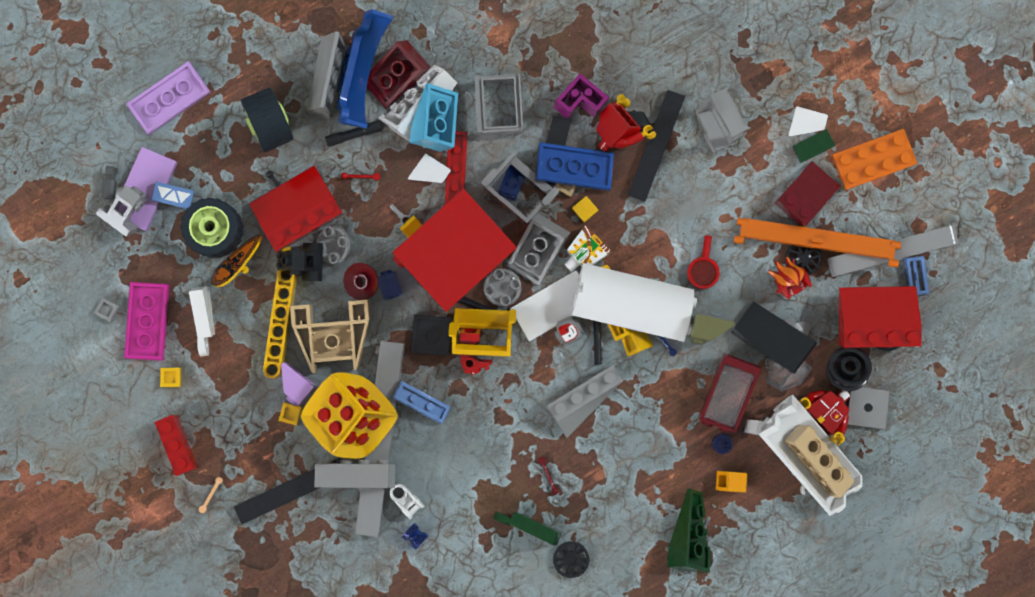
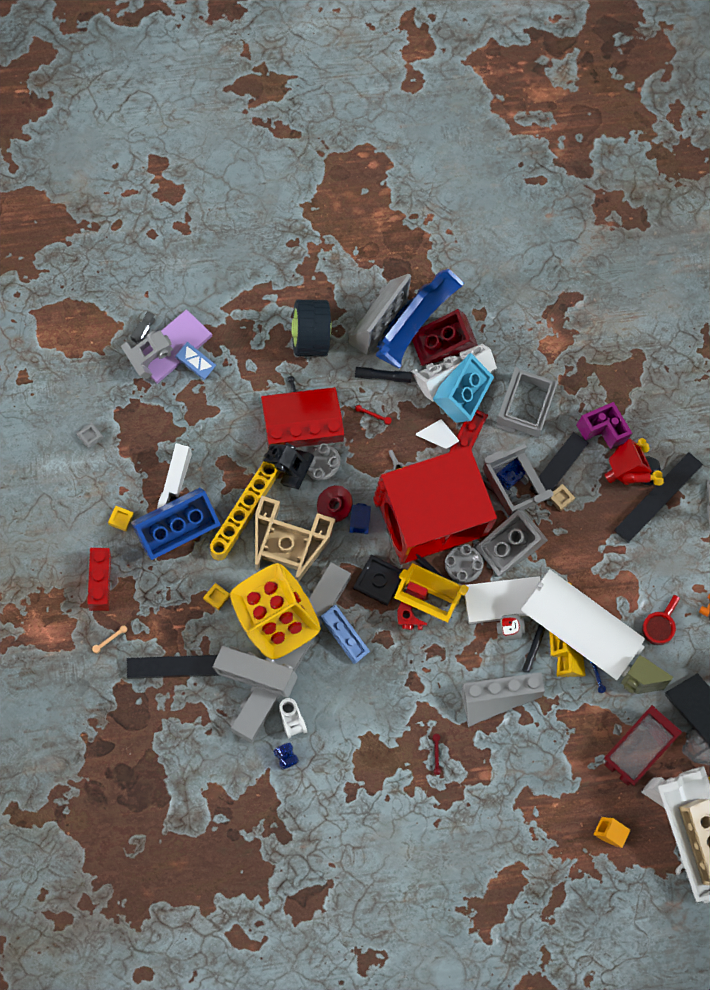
camera: 15 degrees right, 15 degrees down
dark pink tile [124,282,170,361] -> none
lavender tile [126,61,211,135] -> none
wheel [180,198,244,258] -> none
shield [211,234,262,288] -> none
lavender slope [281,362,318,406] -> none
dark green piece [493,511,563,546] -> none
blue tile [535,142,614,191] -> none
black wheel [553,541,589,578] -> none
torso [564,225,611,272] -> none
yellow tile [572,196,599,223] -> none
dark green wedge [667,488,711,573] -> none
clear blue wheel [711,434,733,454] -> none
none -> blue brick [131,488,221,560]

